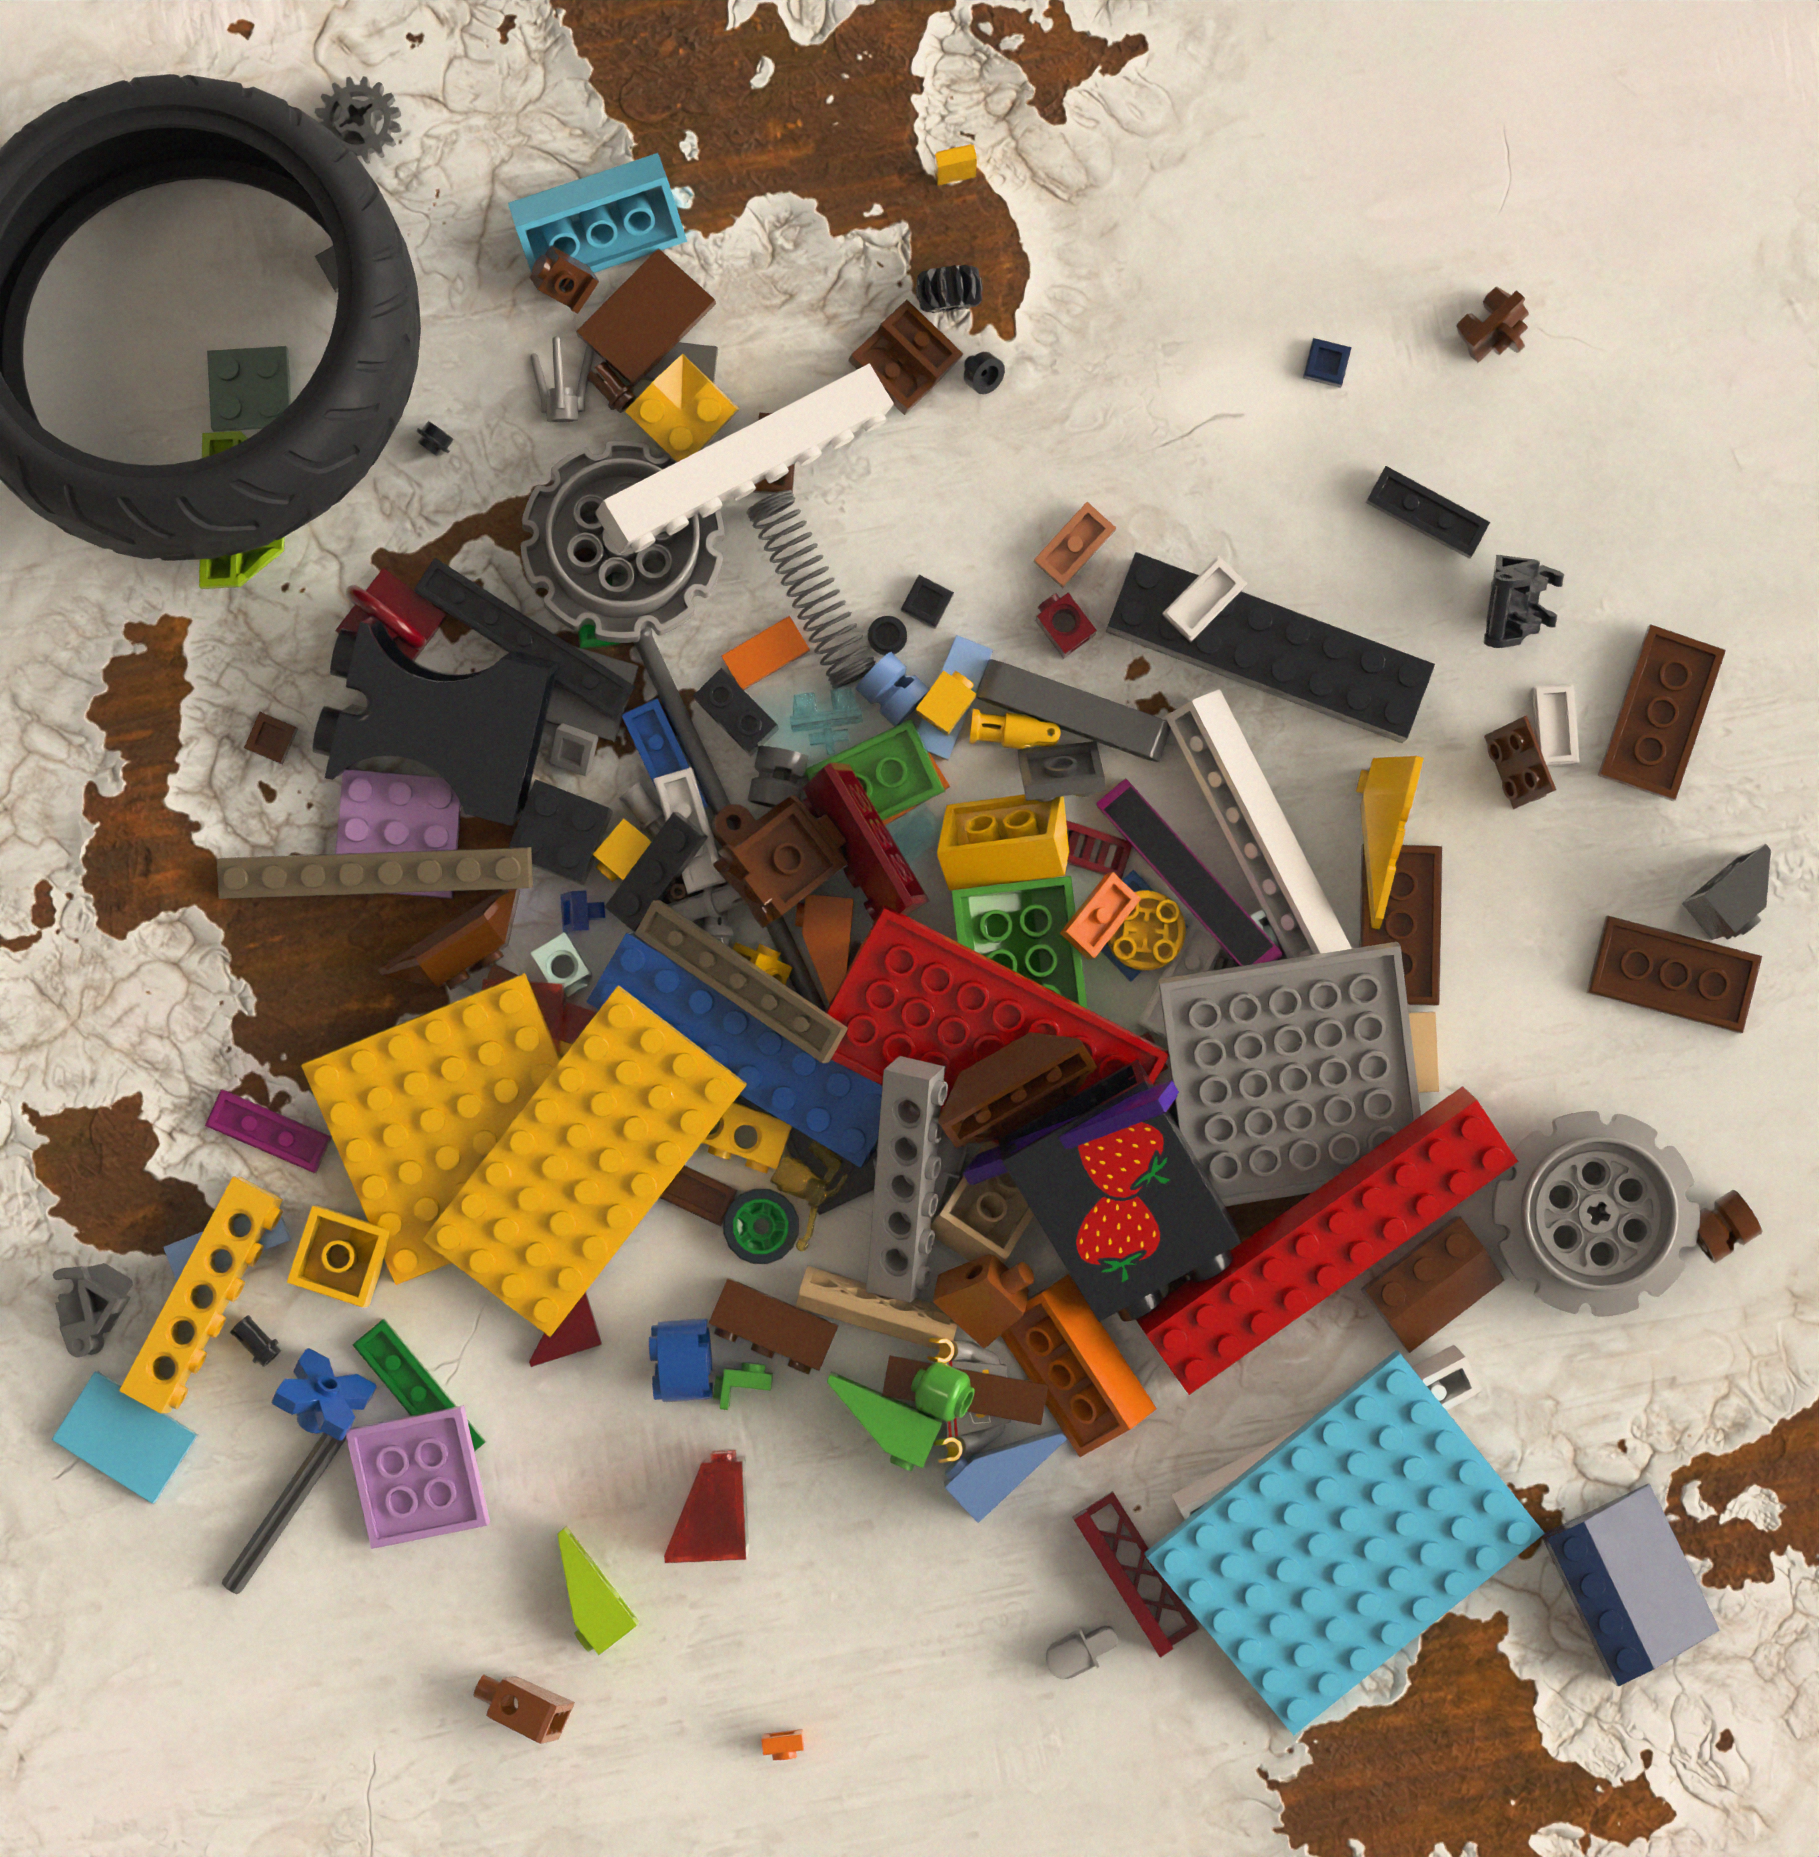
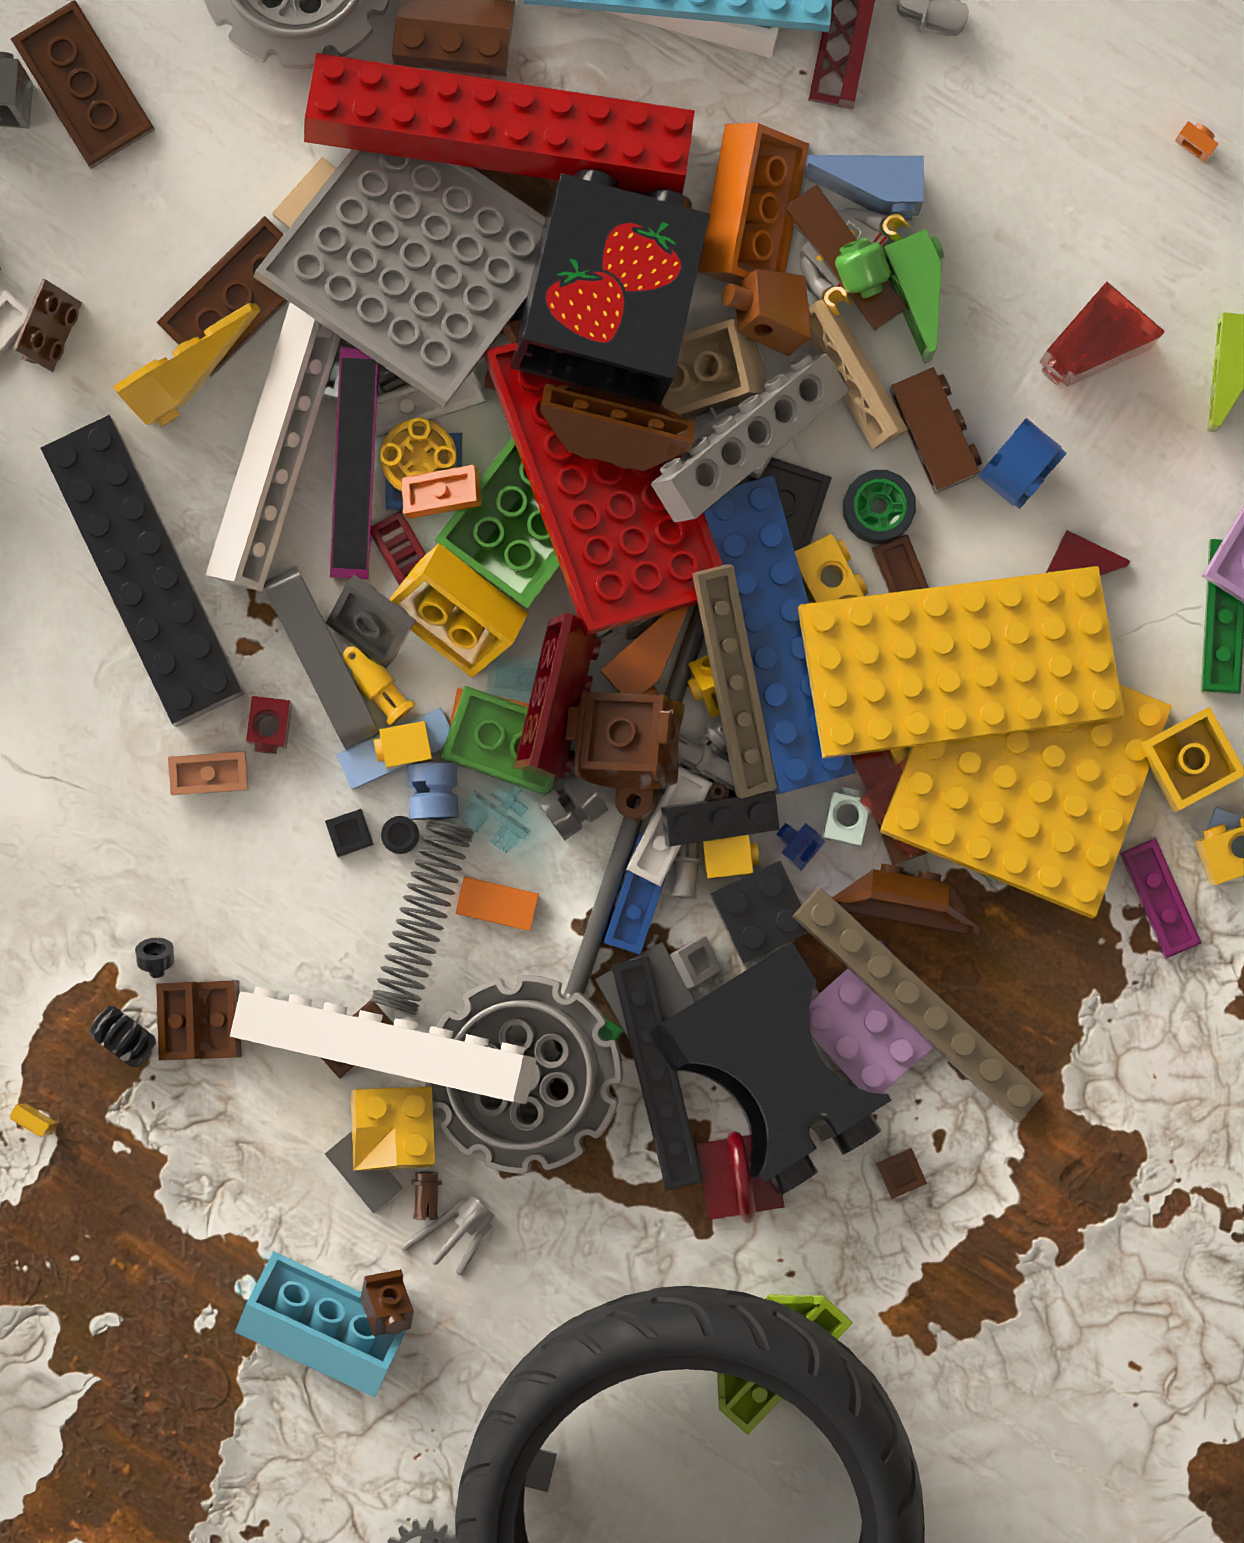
camera: 140 degrees left, 0 degrees up
sand green plate [207,346,291,432] -> none
black plate [417,421,454,456] -> none
reddish brown tile [576,248,716,387] -> none
black brick [693,668,779,757] -> none
bright green bracket [713,1362,773,1410] -> none
clear yellow piece [770,1140,849,1252] -> none
dark purple tile [963,1080,1179,1185] -> none
white tile [1162,556,1247,642] -> none

